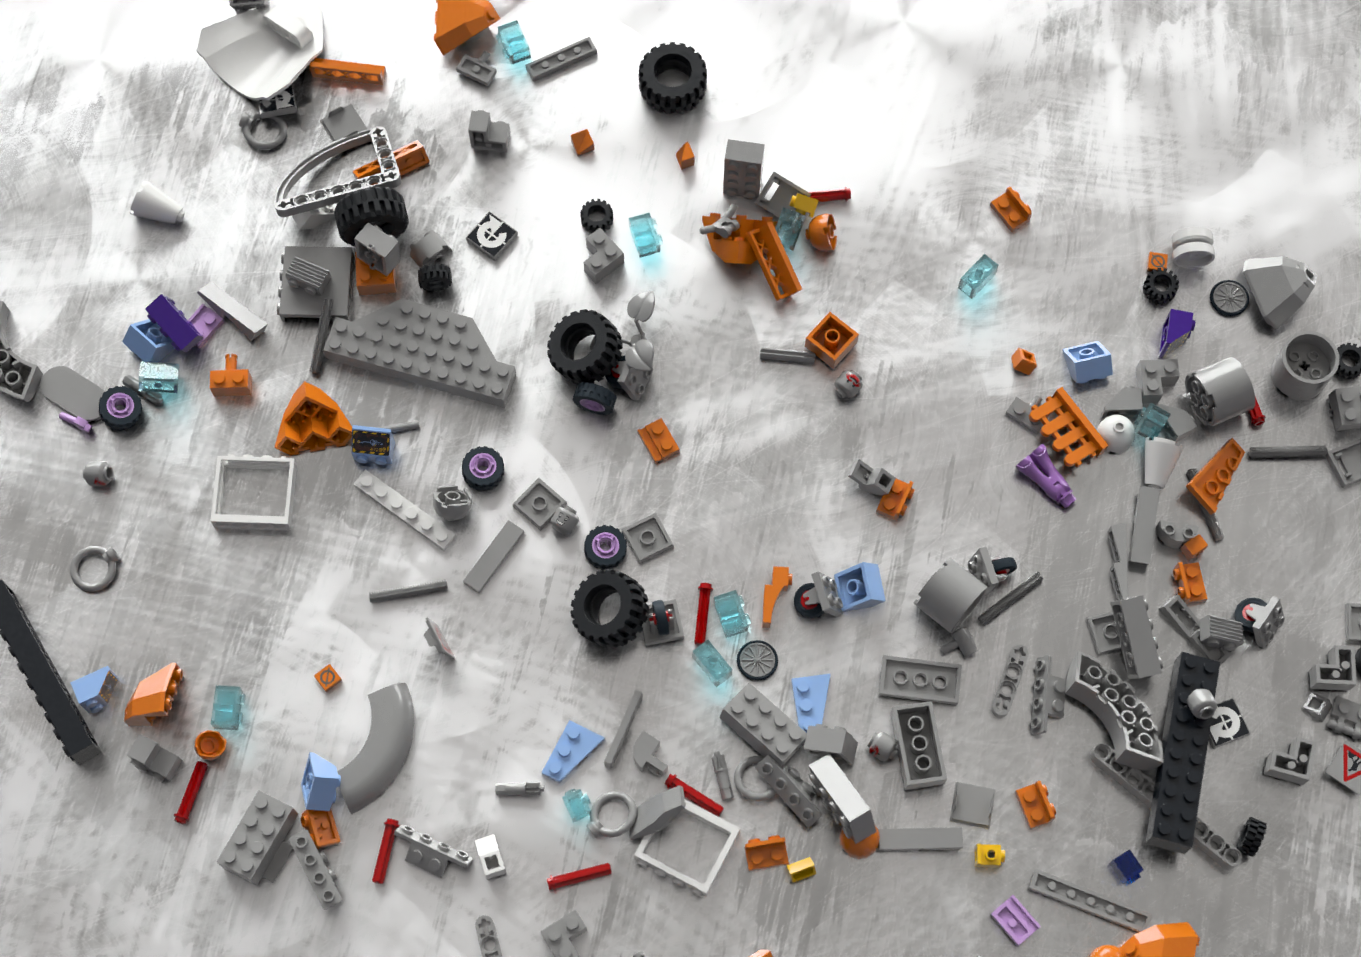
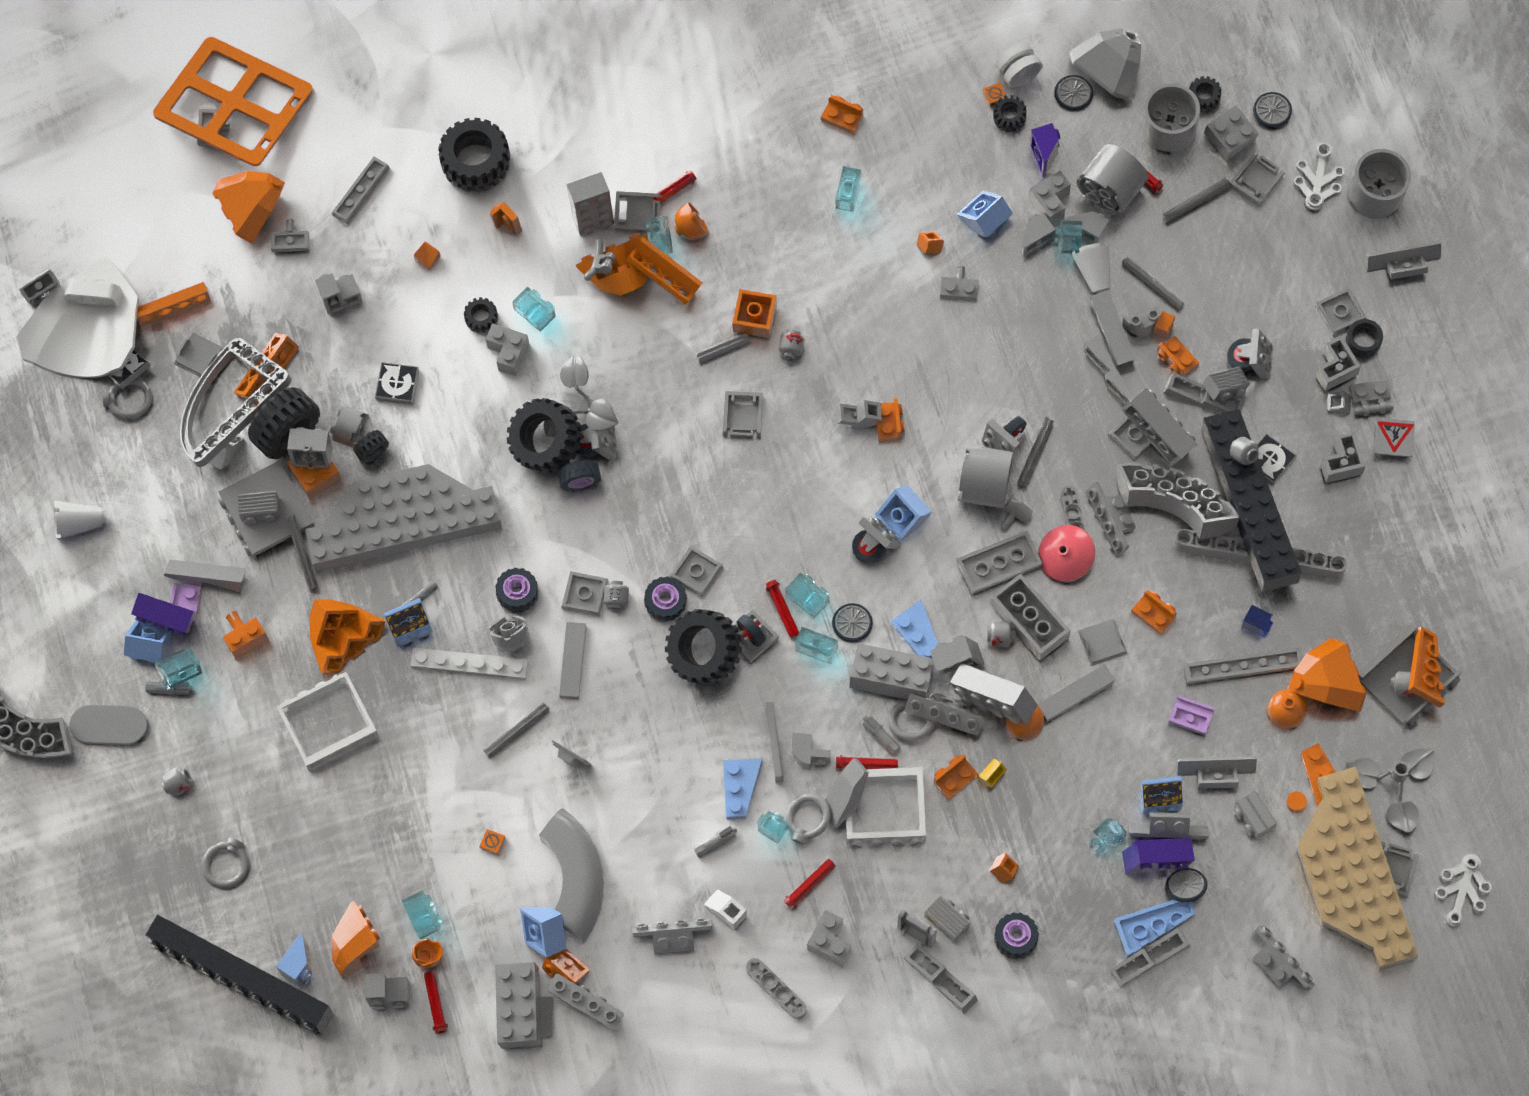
camera: 25 degrees left, 0 degrees up
lavender bar [59,412,93,433] -> none
black wheel [99,386,142,430] -> none
red axle [372,819,400,884] -> none
clear light blue brick [496,20,531,65] -> none
orange plate [637,418,680,464] -> none
orange slope [676,142,695,170] -> none
orange slope [762,566,792,628] -> none
yellow brick [789,193,819,218] -> none
yellow brick [974,843,1005,868] -> none
medium lavender piece [1015,444,1077,509] -> none
orange fence [1029,387,1109,467] -> none
white cylinder [1097,415,1135,454] -> none
orange wing [1186,438,1245,515] -> none
black tyre [1237,817,1267,857] -> none
none -> orange bracket [490,202,522,235]
none -> light grey container [723,391,763,437]
none -> coral dish [1038,525,1095,582]

